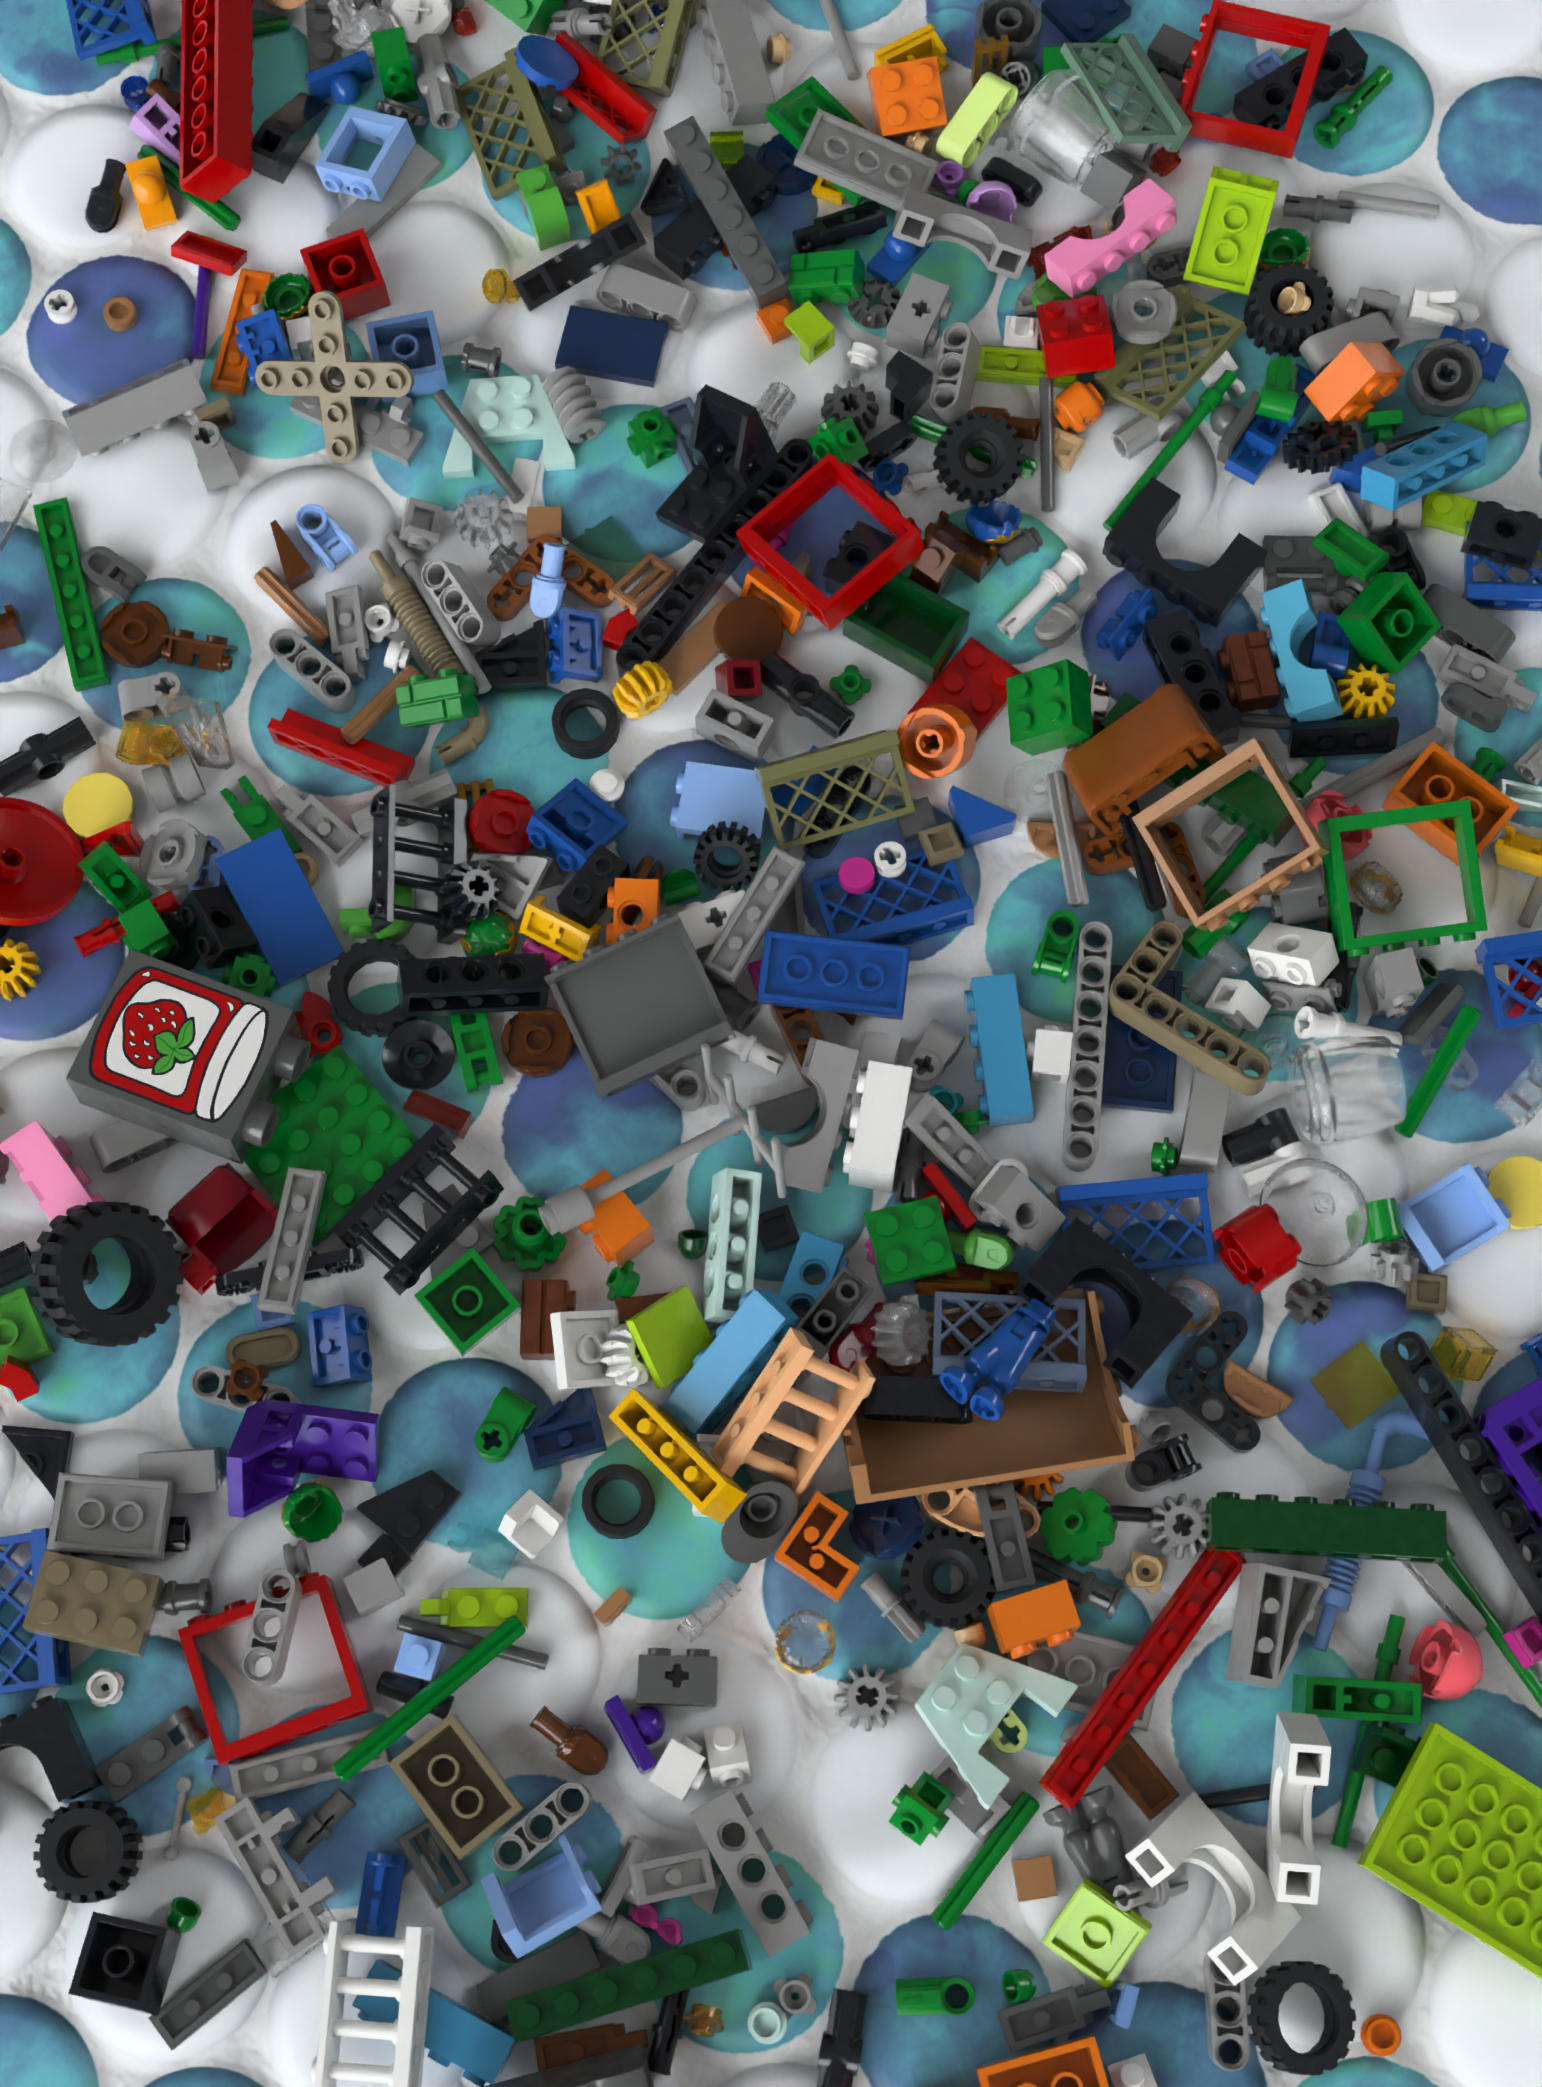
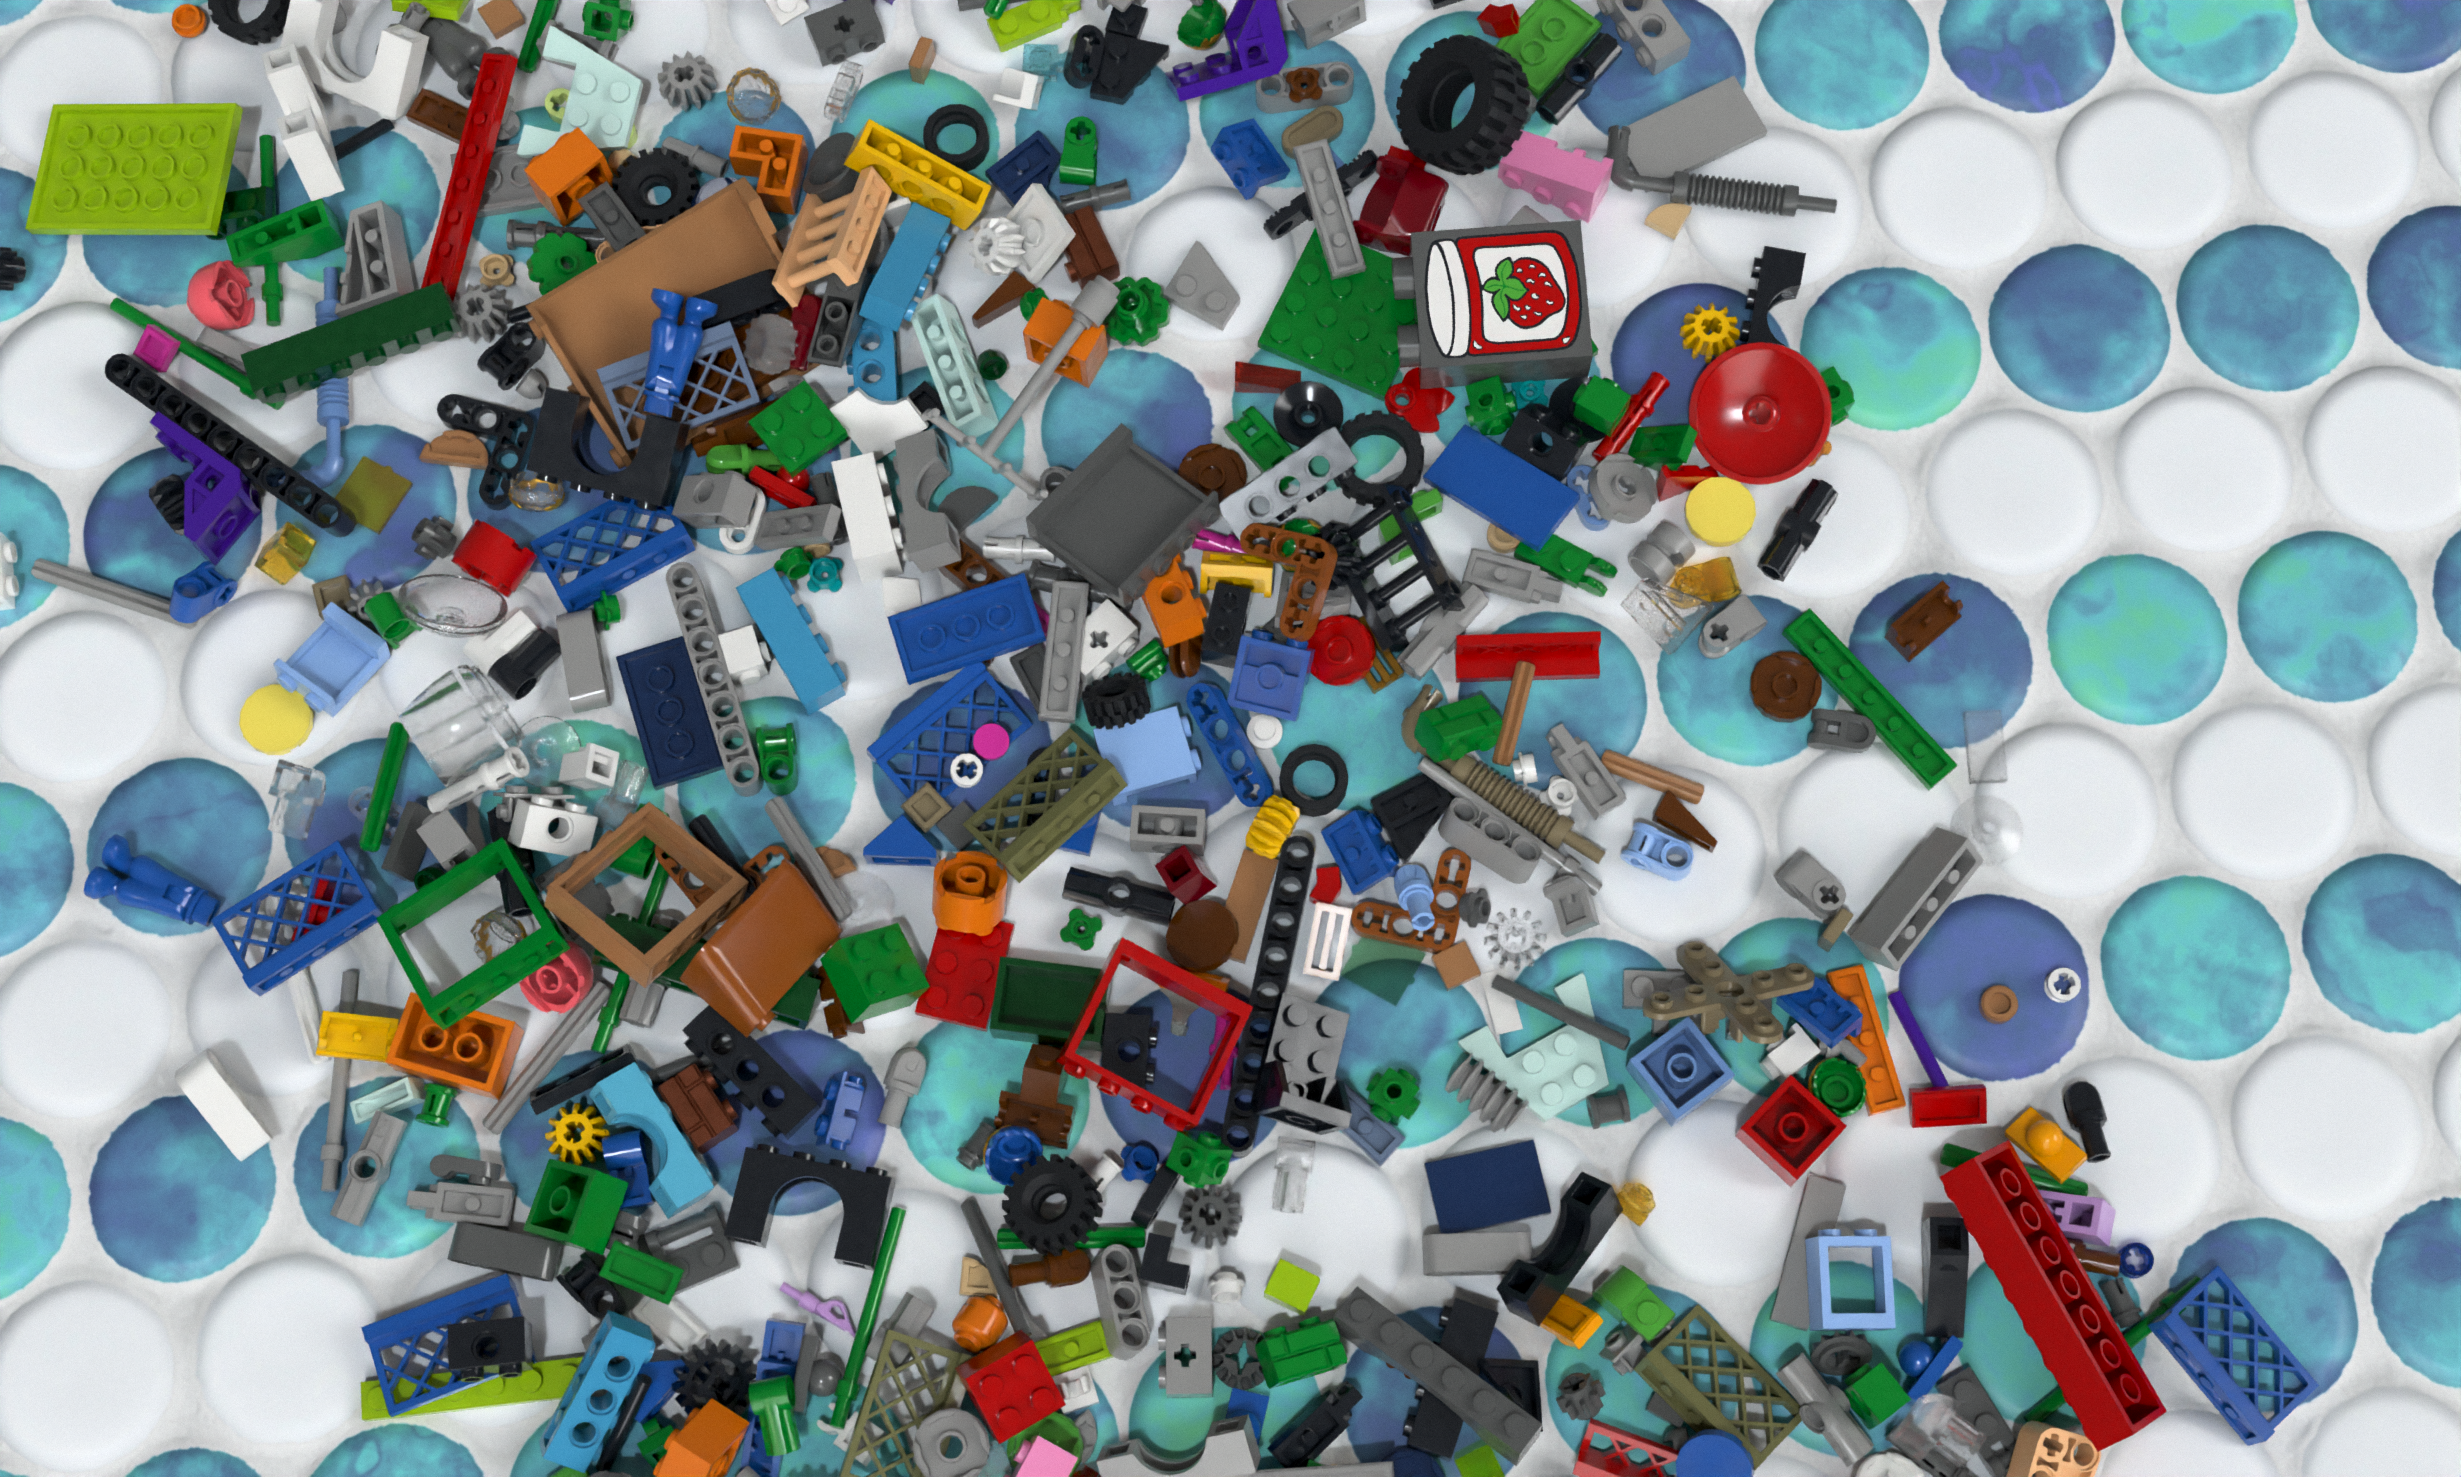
camera: 155 degrees right, 0 degrees up
reddish brown hinge [160,628,238,673] -> none
light grey beam [269,629,356,713] -> none
black fence [330,1124,504,1296] -> none
green brick [414,1248,521,1357] -> none
lime tile [625,1285,714,1388] -> none
orange plate [756,298,794,345] -> none
light grey piece [907,1019,965,1092] -> none
white pin [997,549,1087,640] -> none
dark tan beam [1108,921,1271,1096] -> none
none -> lavender hand [779,1282,856,1338]
none -> white tile [829,387,929,461]
none -> dark grey pin [1060,178,1132,215]
none -> black beam [1063,25,1105,89]
none -> blue beam [1186,683,1274,807]
none -> dark orange beam [1240,523,1338,642]

